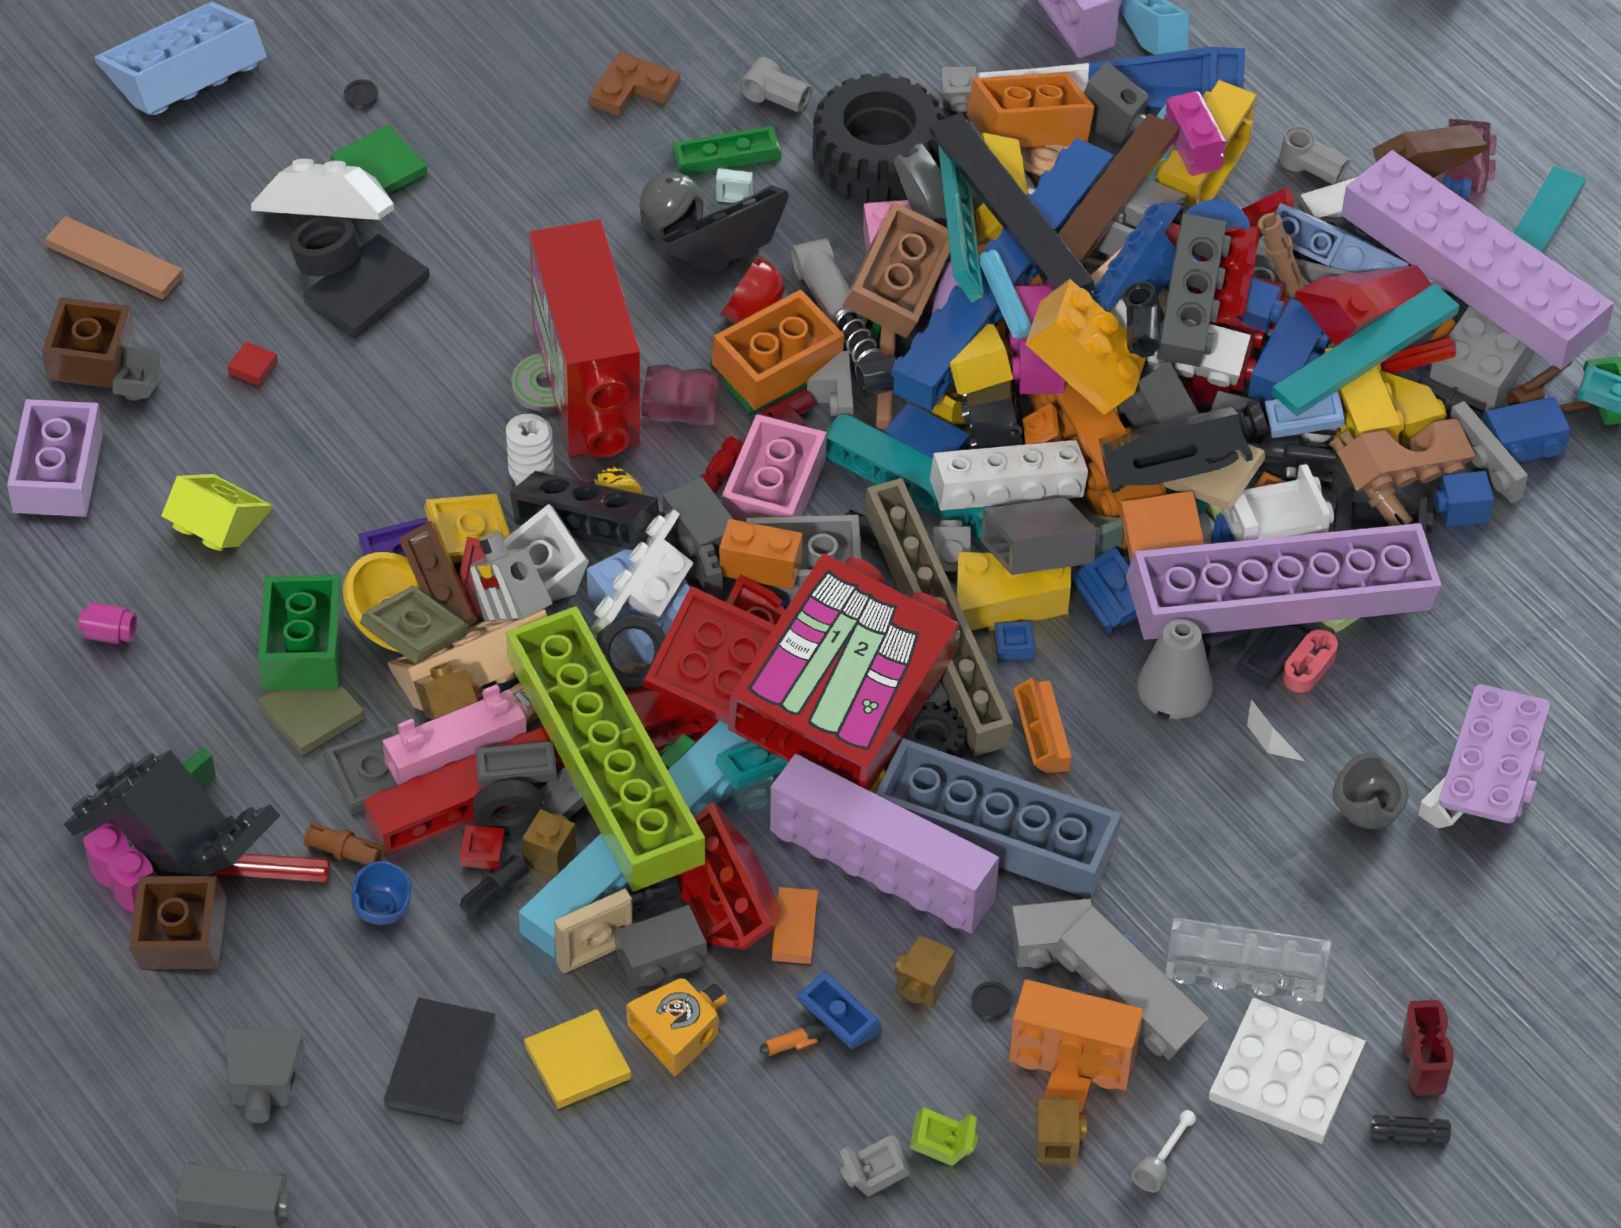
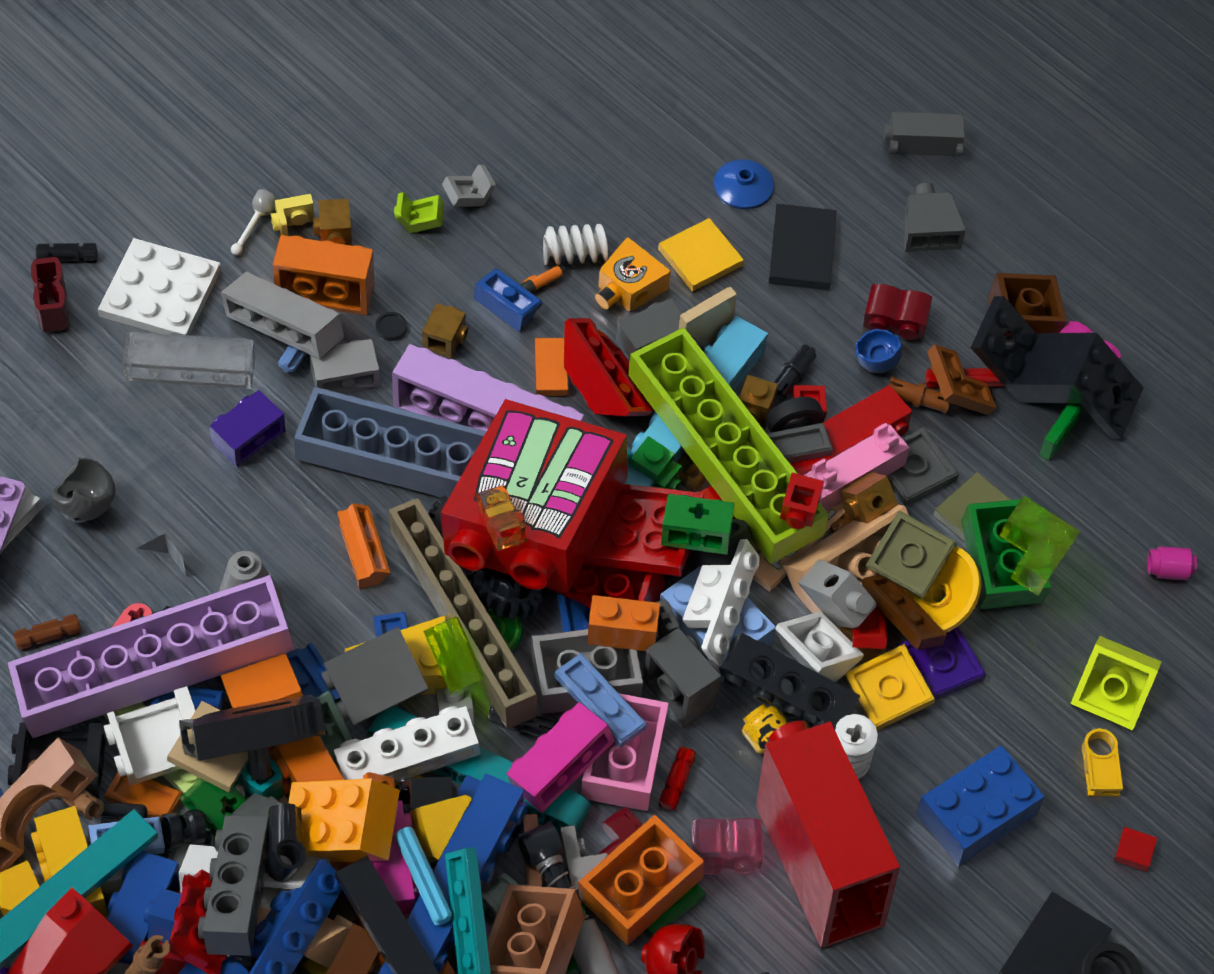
camera: 170 degrees right, 5 degrees up
none -> dark orange axle [14,614,81,650]
none -> dark purple brick [209,390,286,467]
none -> light yellow bracket [271,194,314,236]
none -> clear neon green panel [423,616,484,694]
none -> clear orange leg [476,485,527,551]
none -> dark pink brick [506,702,615,813]
none -> white piece [543,224,608,265]
none -> medium blue tile [554,653,647,748]
none -> green plate [629,436,675,481]
none -> green brick [661,494,734,555]
none -> blue dish [714,159,774,209]
none -> red brick [780,472,824,529]
none -> dark red brick [863,284,932,340]
none -> blue brick [916,745,1045,866]
none -> dark orange plate [927,344,996,415]
none -> clear neon green brick [1000,496,1081,596]
none -> yellow piece [1082,728,1123,797]

